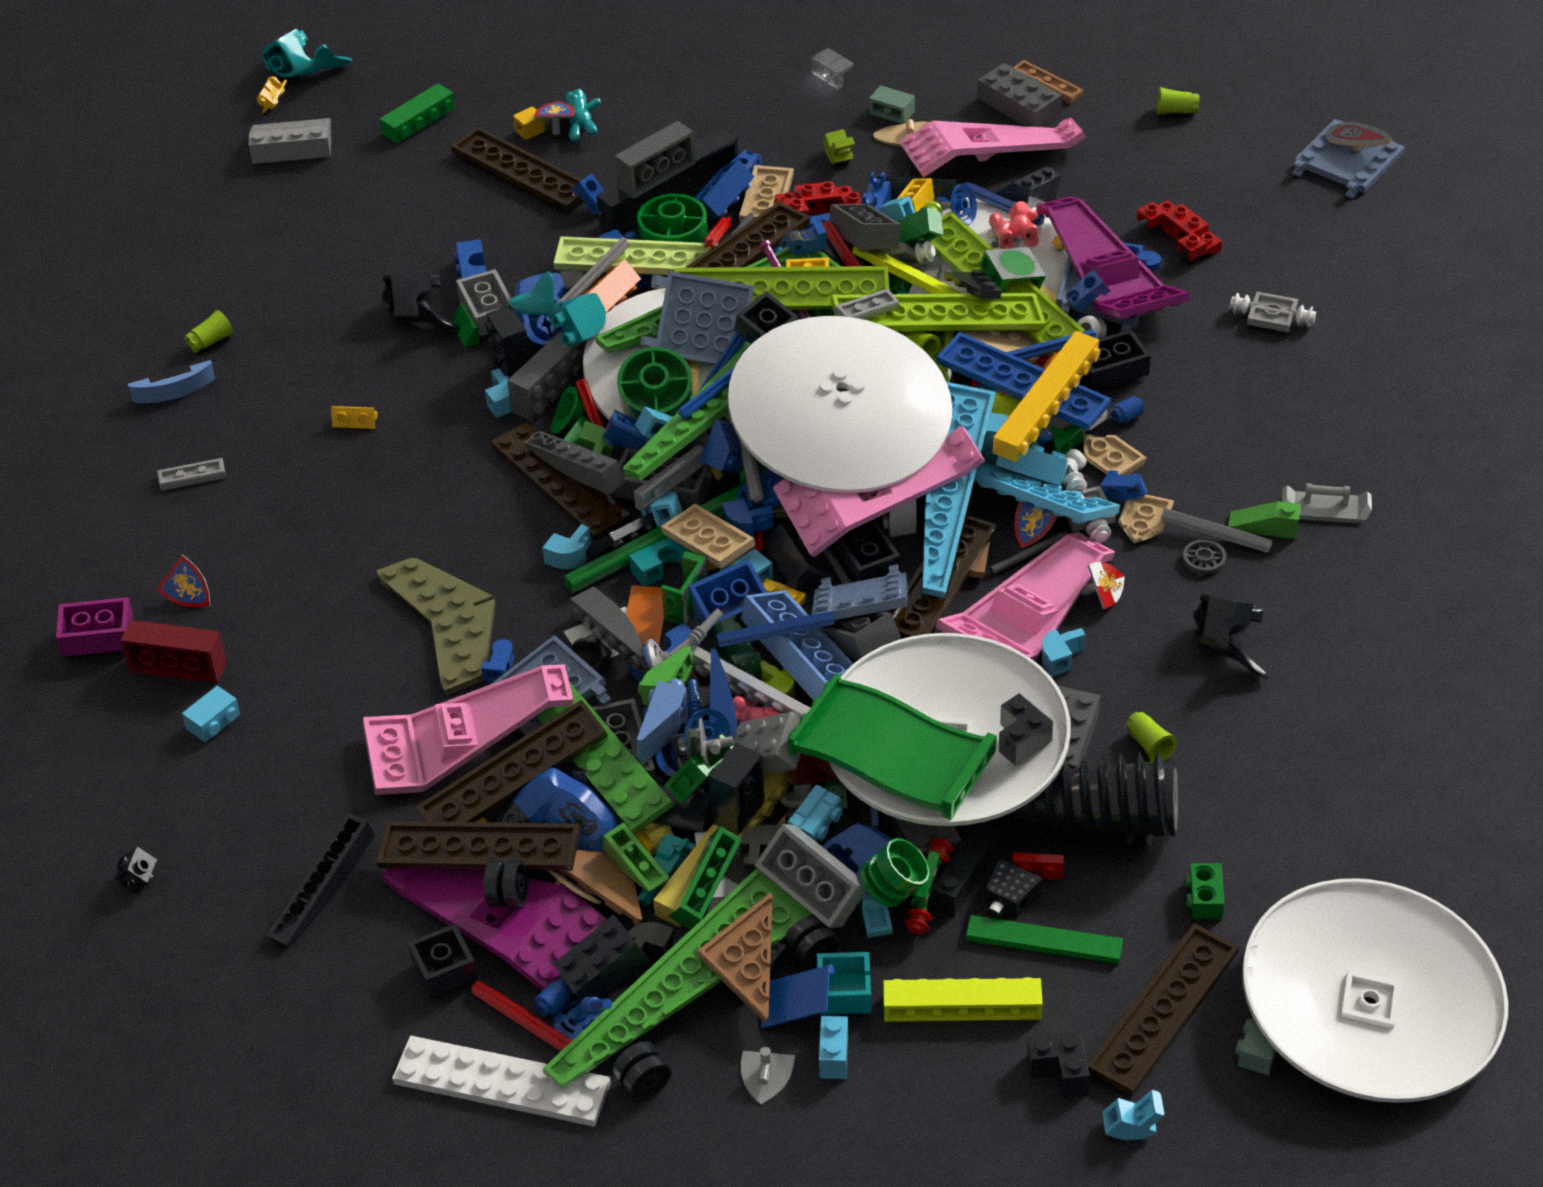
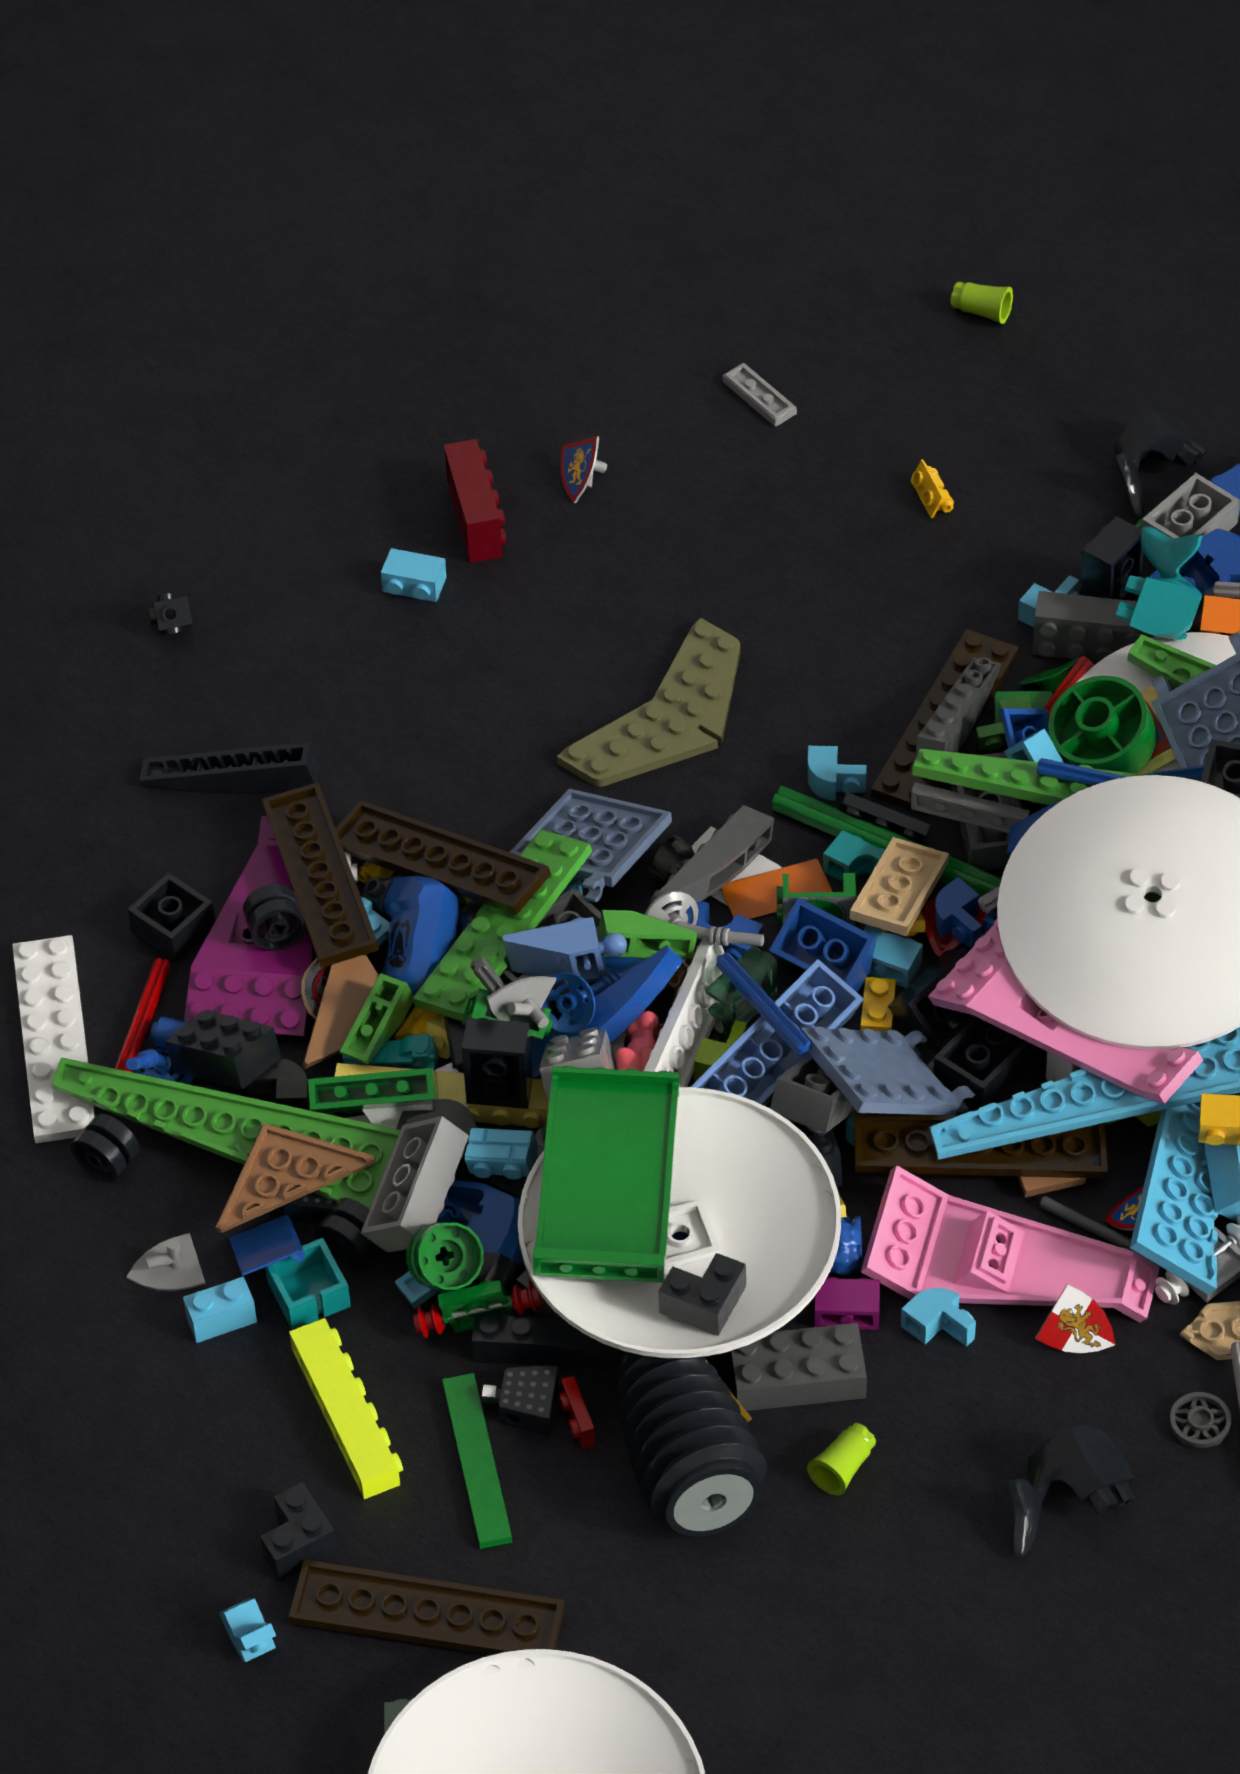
camera: 65 degrees right, 5 degrees up
magenta brick [56,597,134,657] -> none
medium blue slope [128,360,215,403] -> none
bright pink wing [363,664,573,795] -> none
blue leg [481,639,514,683] -> none
medium azure brick [641,491,683,527] -> none
green brick [1185,863,1225,920] -> none

